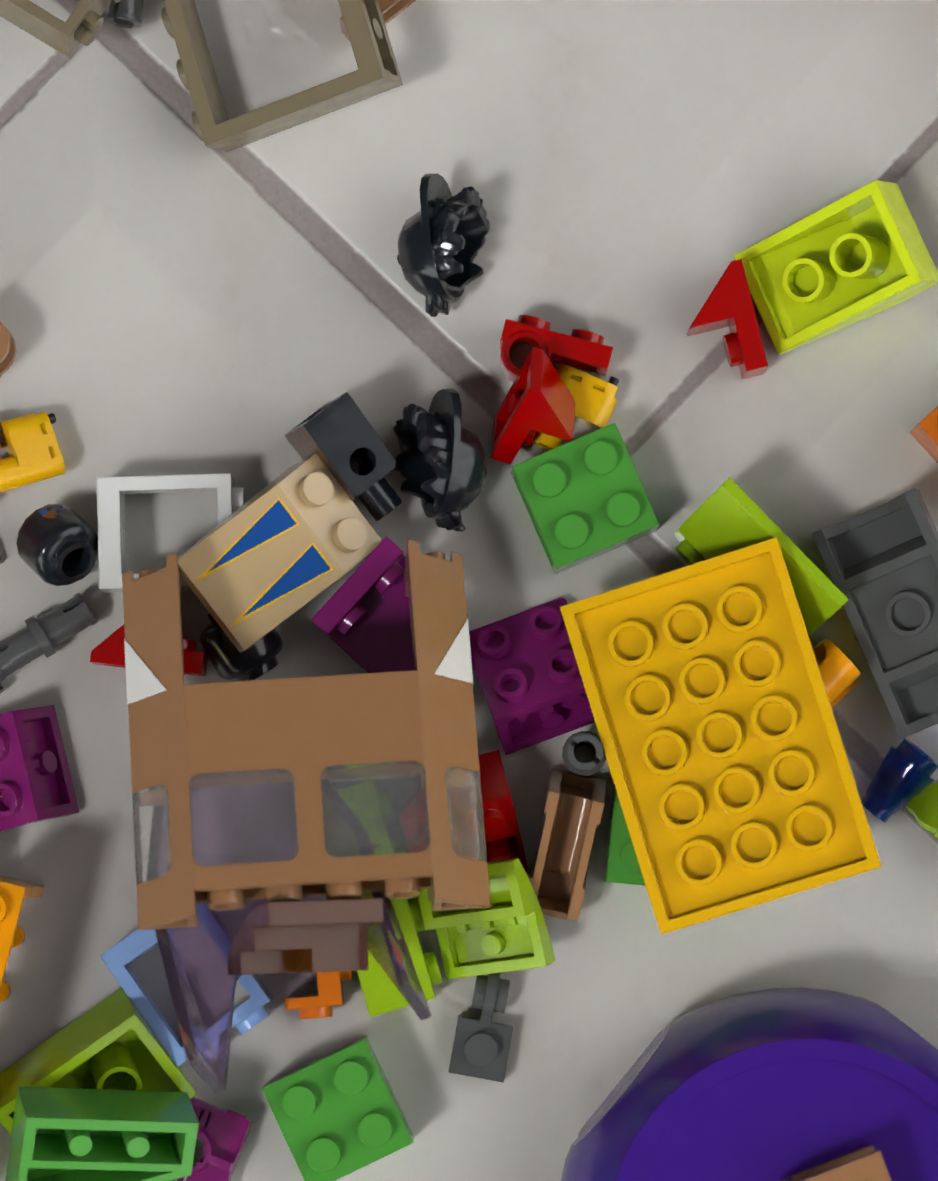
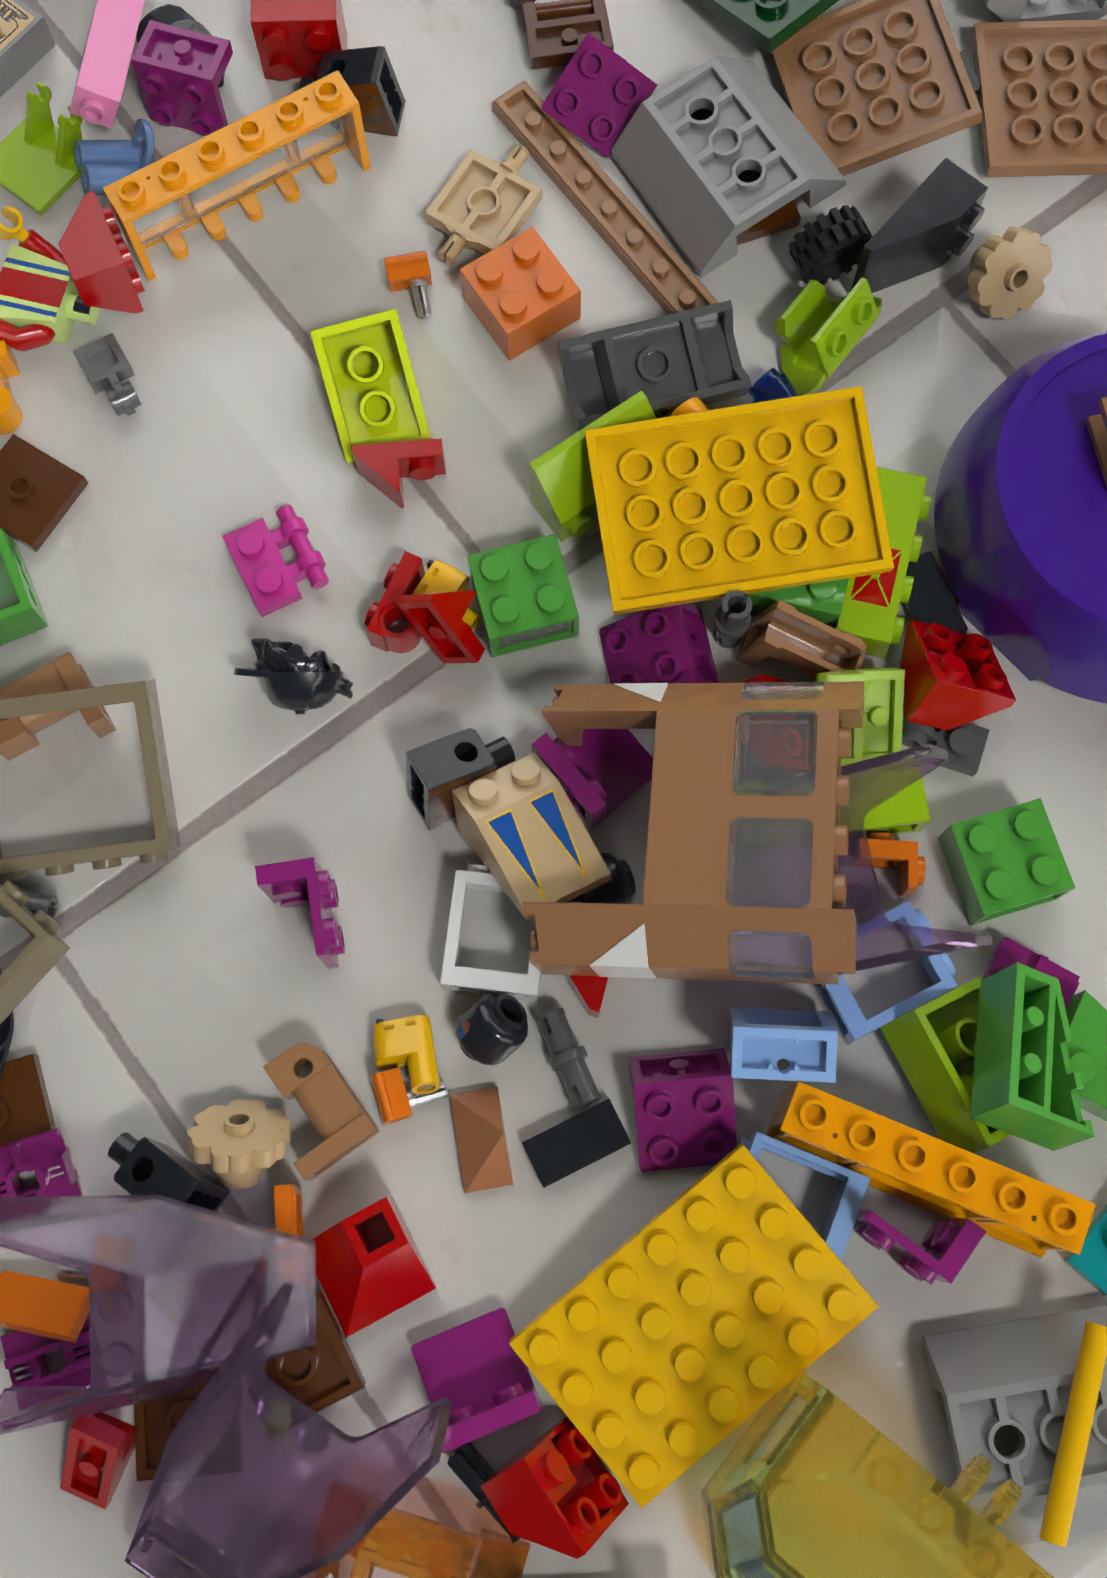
camera: 80 degrees left, 10 degrees down
reddish brown slope [227,898,384,975] -> none
black hair [393,388,487,532] -> none
none -> dark pink plate [222,505,329,617]
none -> magenta bracket [255,857,345,969]
none -> light blue window [729,1007,838,1083]
none -> lime brick [836,467,932,659]
none -> red slope [900,620,1016,731]
none -> black tile [902,551,968,633]

